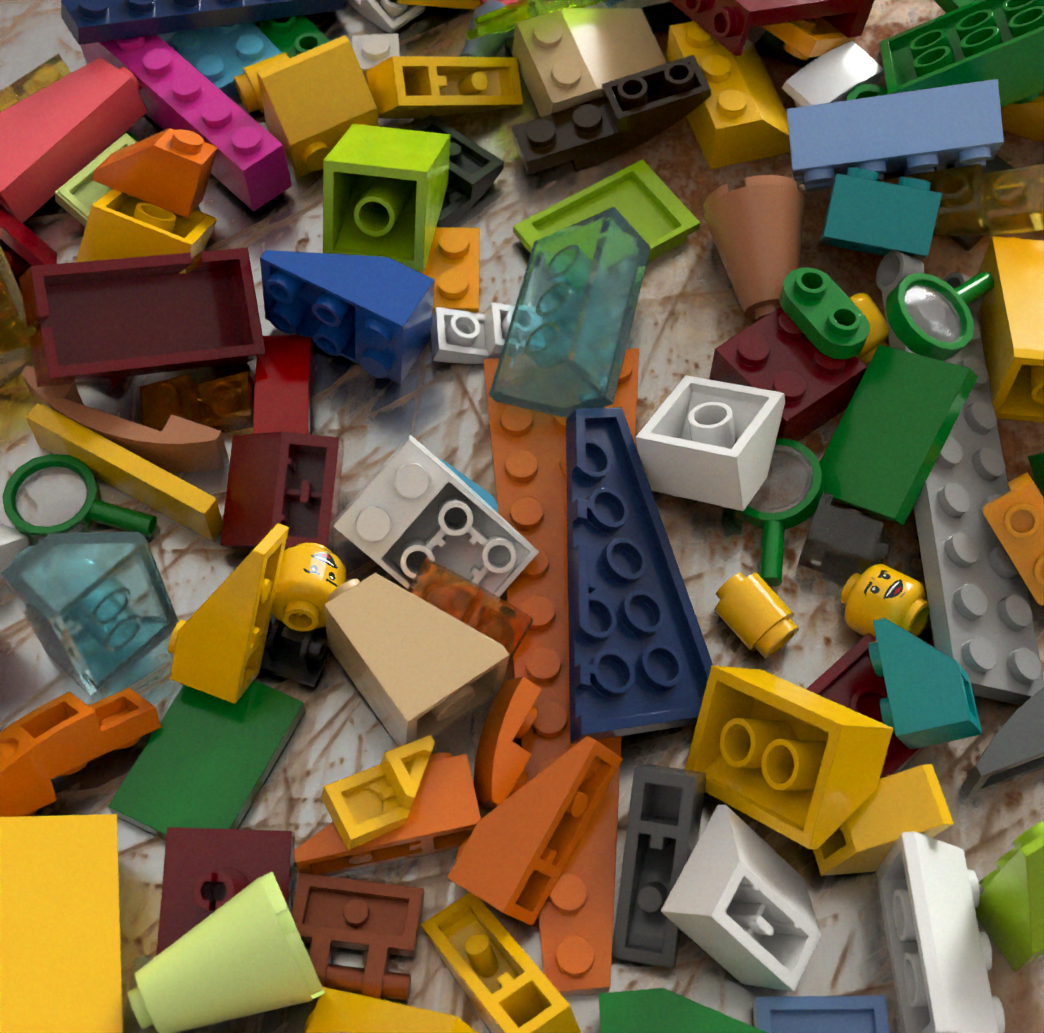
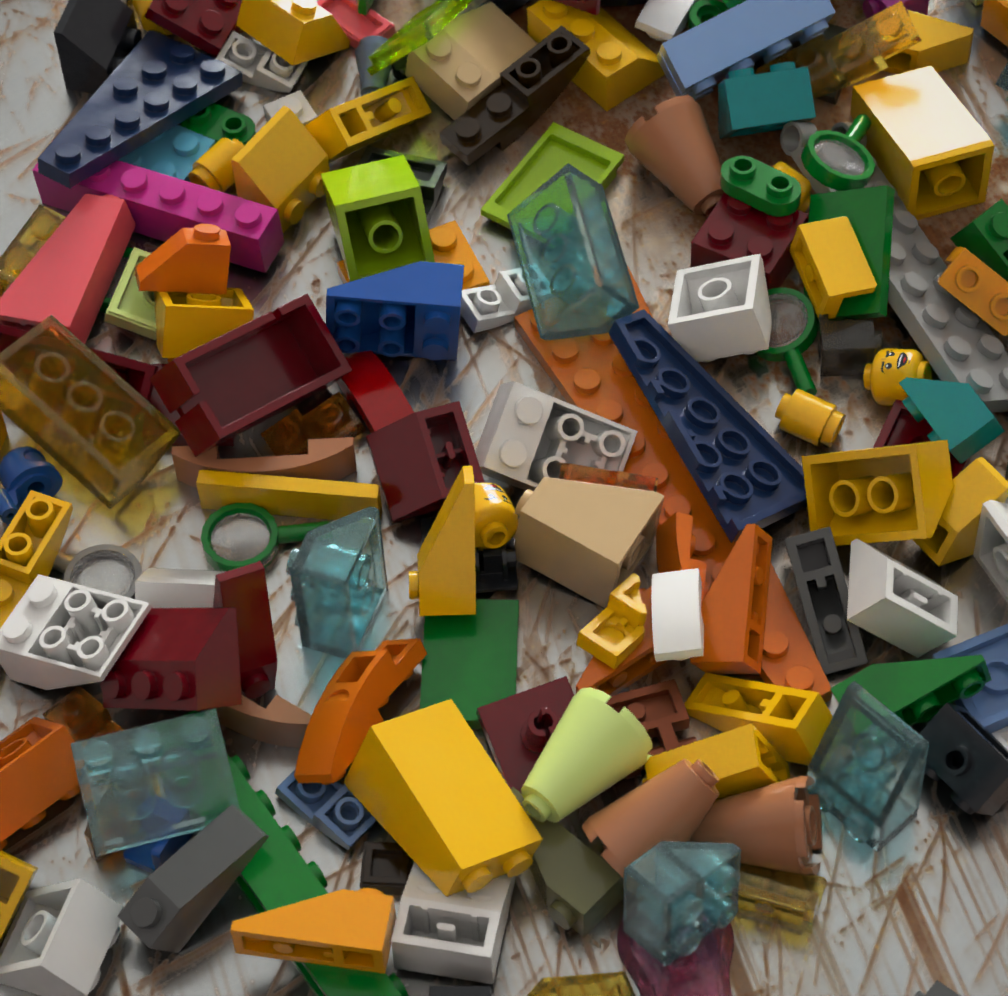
camera: 20 degrees left, 5 degrees down
none -> white slope [651,568,704,662]
none -> yellow panel [789,216,877,321]

